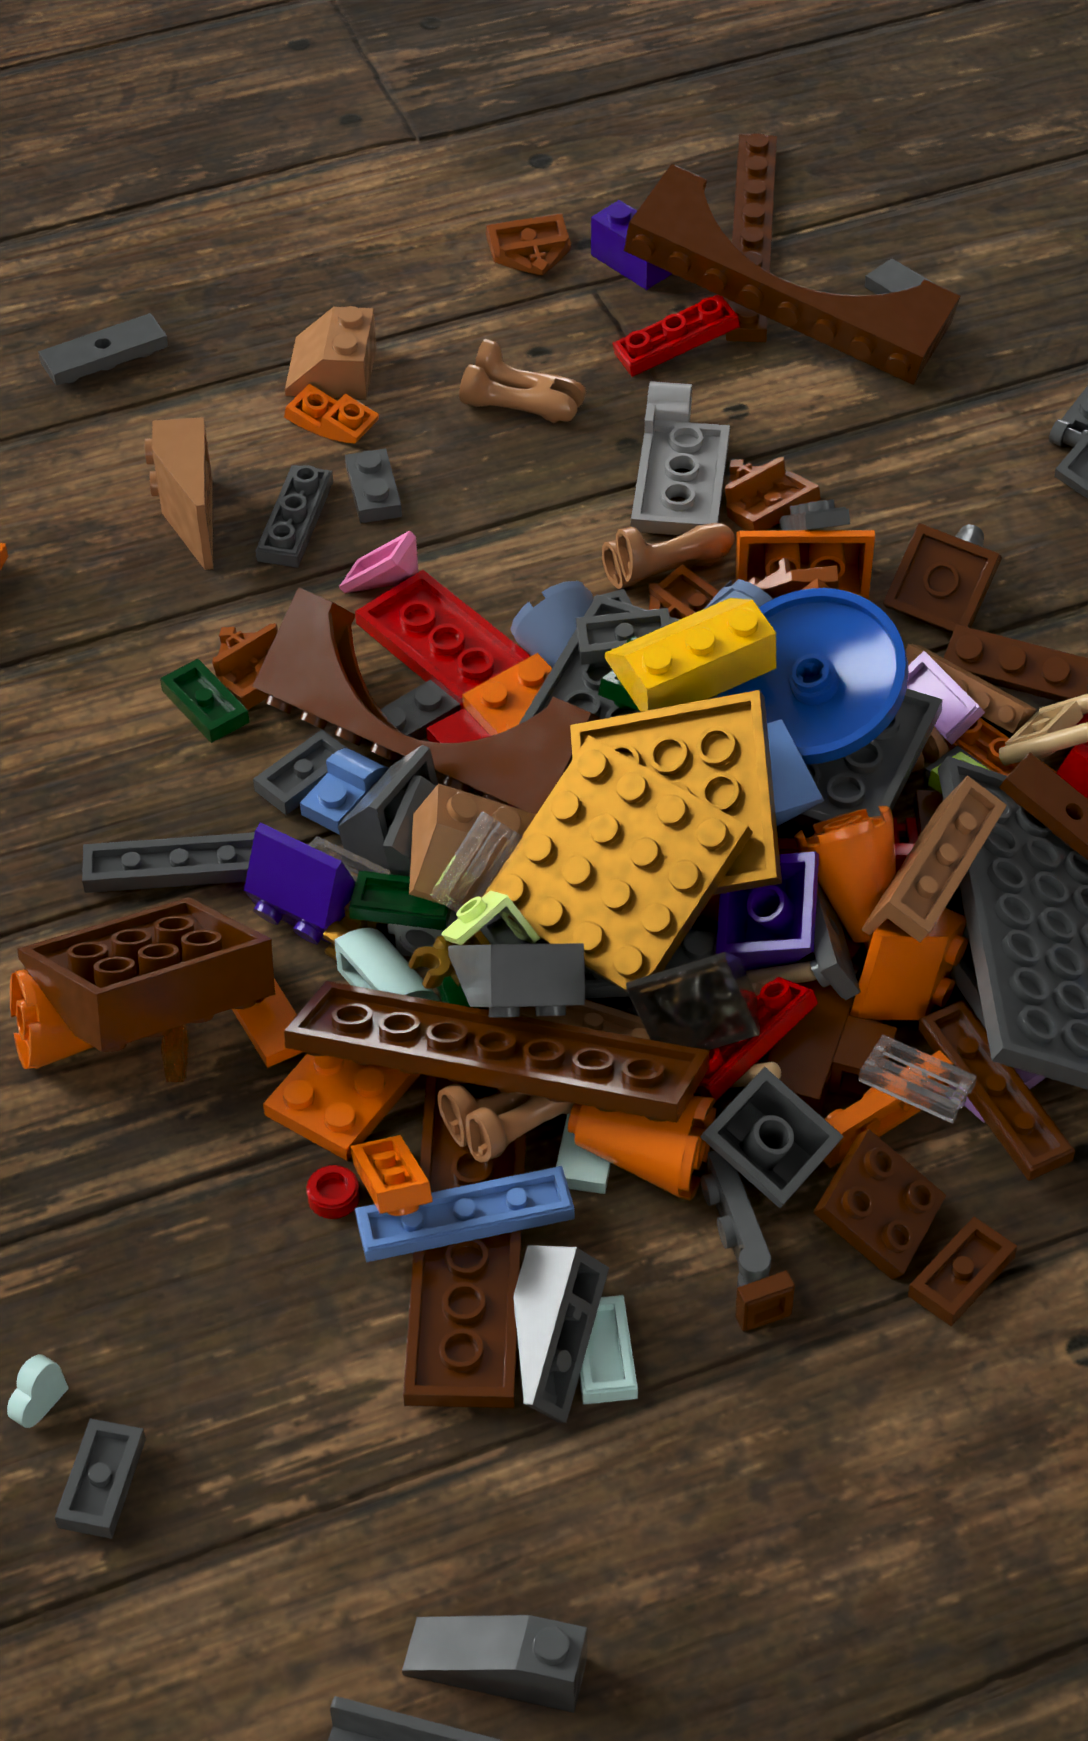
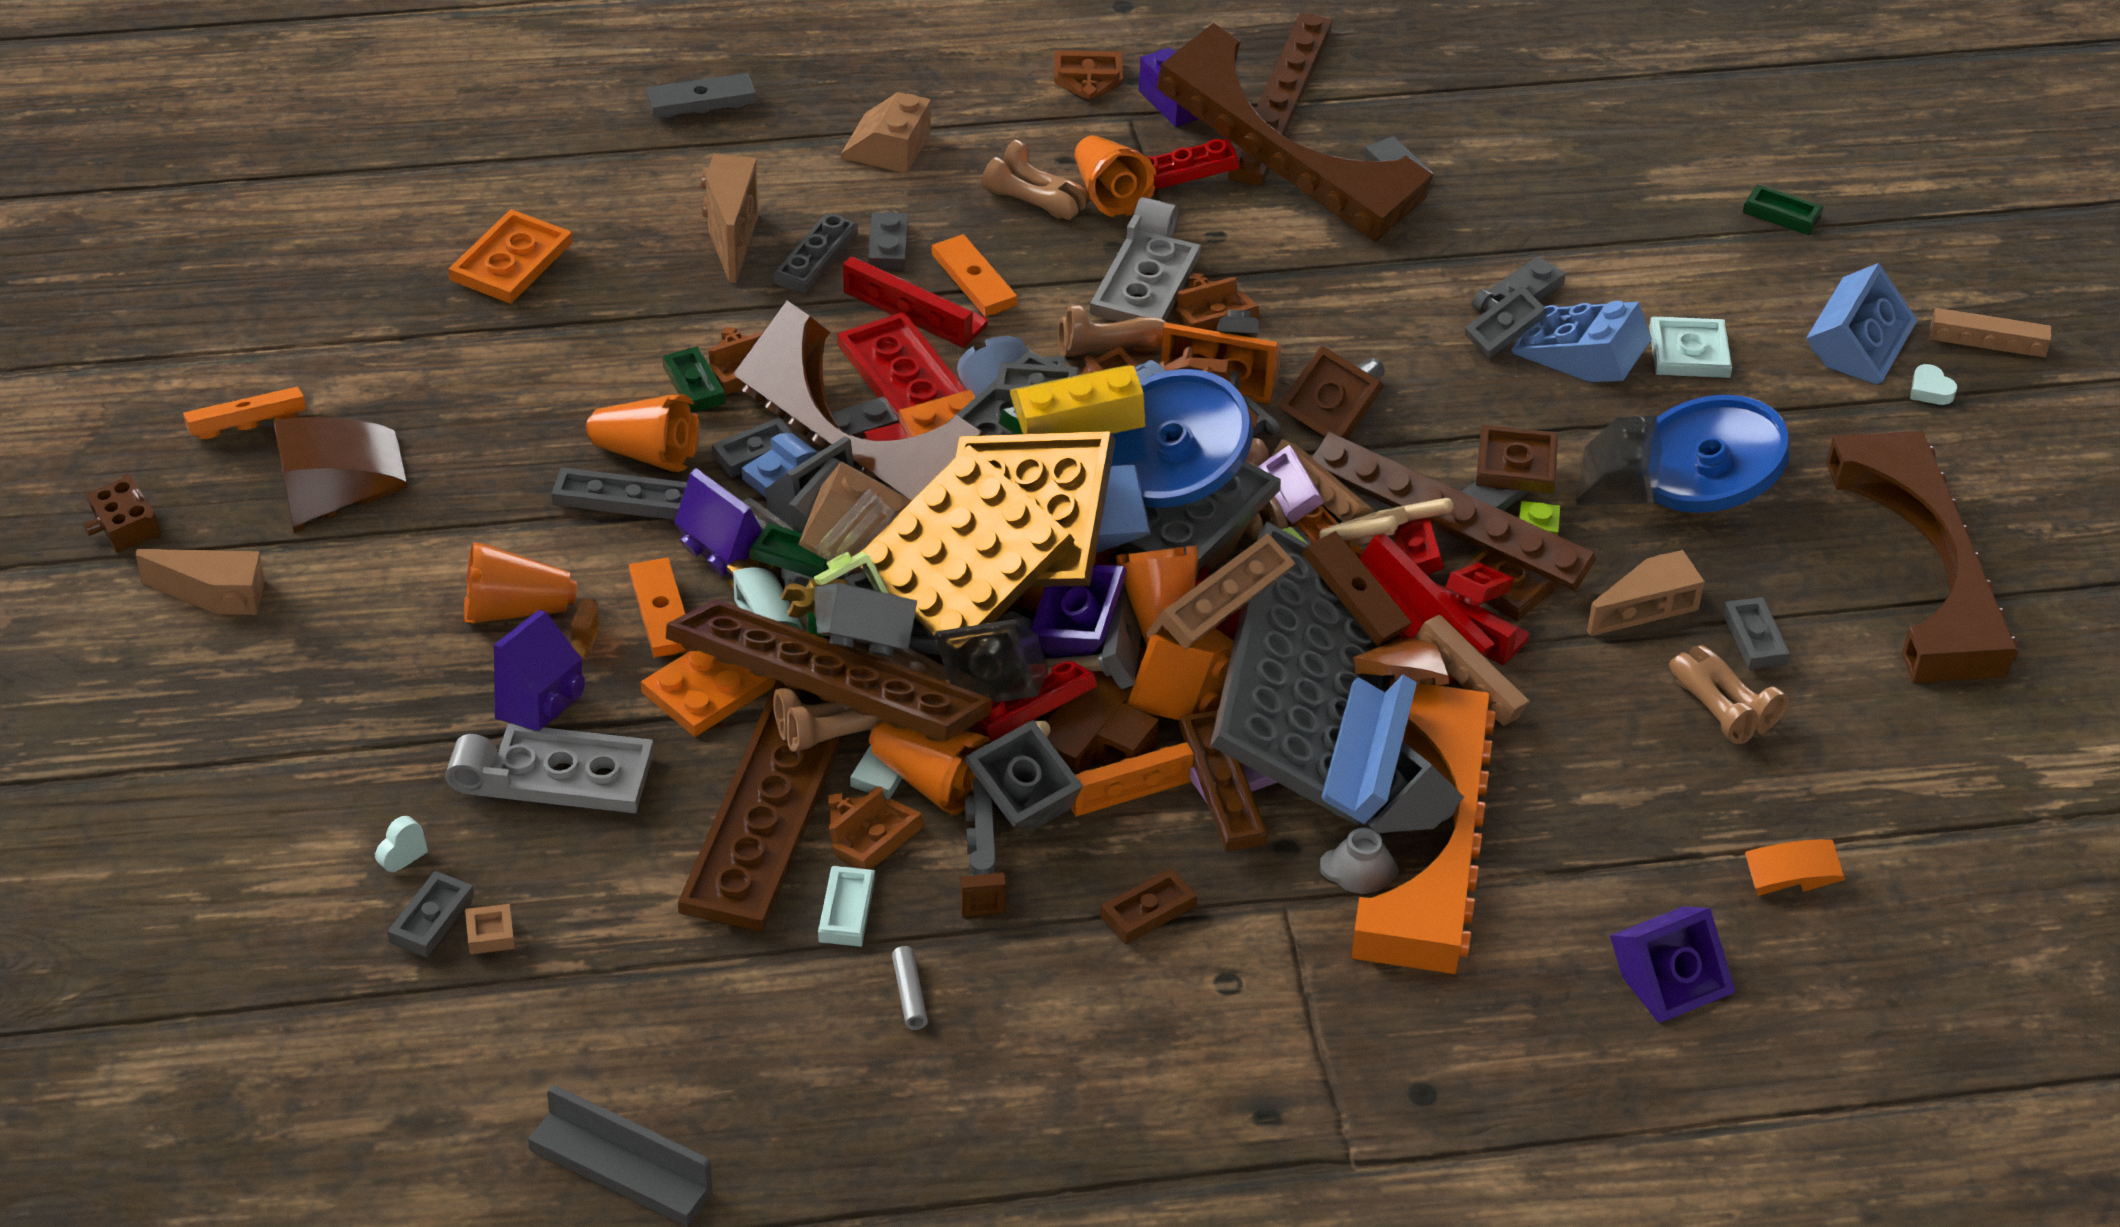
camera: 10 degrees right, 5 degrees down
reddish brown slope [17,897,275,1052] -> none
orange slope [284,384,379,444] -> none
red tile [306,1165,360,1219] -> none
bright pink slope [339,531,418,593] -> none
orange plate [350,1135,433,1216] -> none
medium blue tile [355,1166,575,1262] -> none
dark grey slope [402,1615,587,1713] -> none
dark grey slope [513,1245,609,1423] -> none
reddish brown plate [813,1129,946,1279] -> none
clear tile [859,1034,976,1124] -> none
none -> light grey hinge [445,724,654,813]
none -> medium nougat plate [465,904,515,954]
none -> dark purple slope [494,610,585,731]
none -> orange cone [586,394,699,472]
none -> dark orange slope [828,787,925,870]
none -> red panel [843,256,988,348]
none -> light grey piece [892,946,928,1030]
none -> orange tile [932,234,1017,317]
none -> orange cone [1074,135,1156,217]

